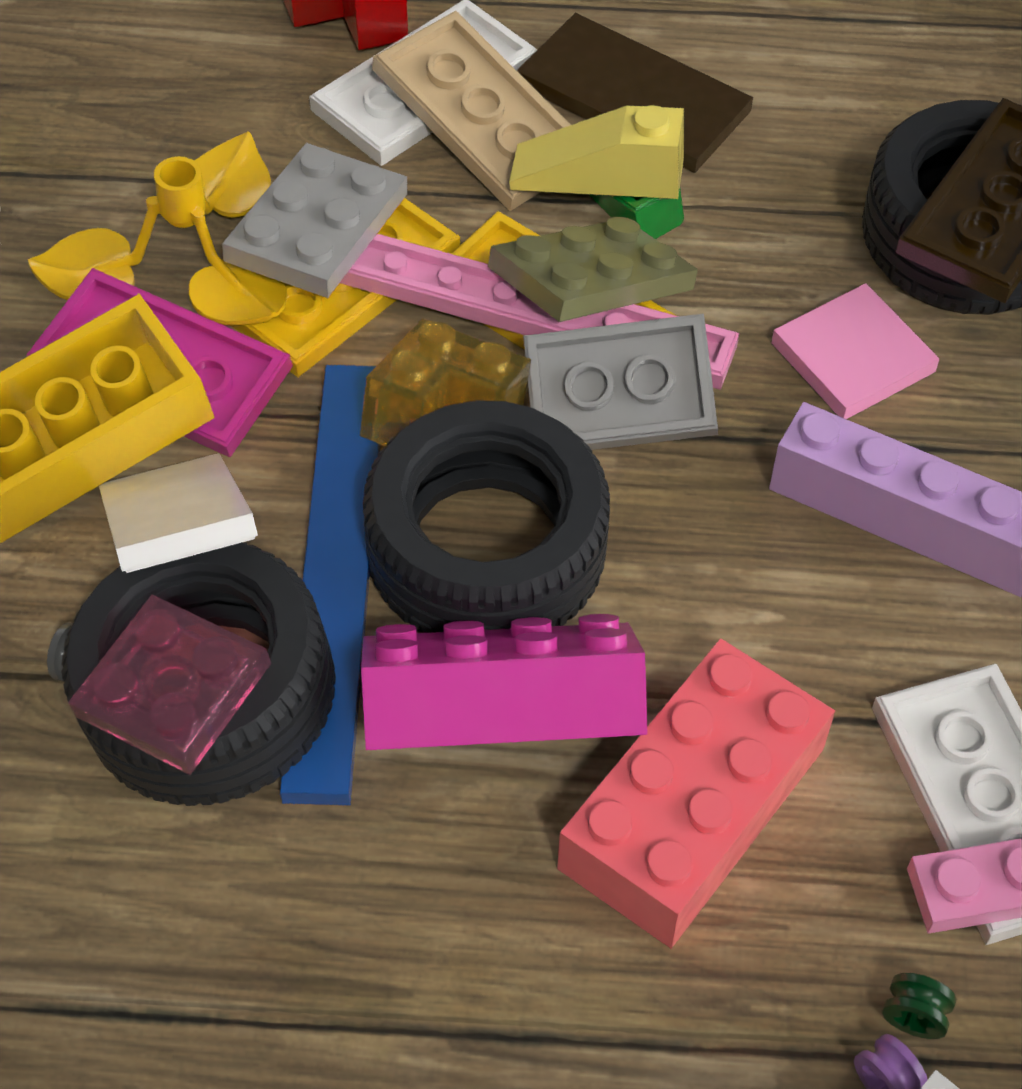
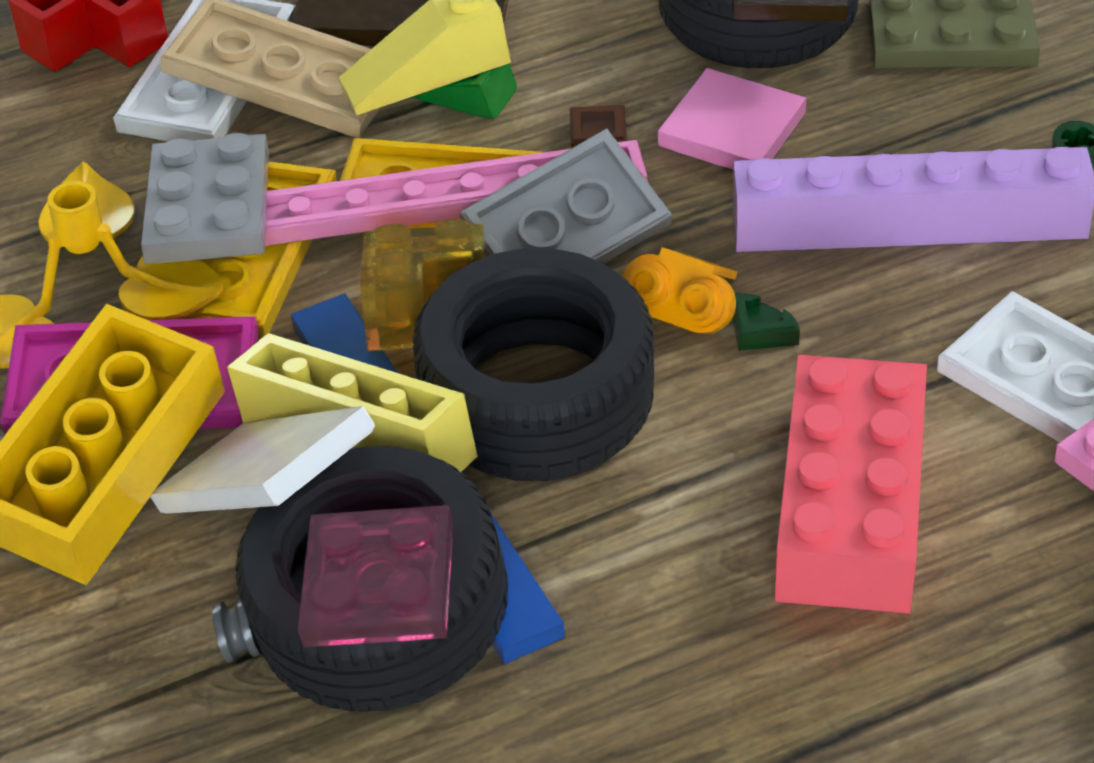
camera: 25 degrees left, 10 degrees down
dark pink brick [361,614,648,750] -> none
olive plate [488,217,698,322] -> none
none -> light yellow brick [227,333,478,472]
none -> reddish brown tile [569,105,627,148]
none -> light orange bracket [622,247,738,334]
none -> dark green tile [732,293,800,351]

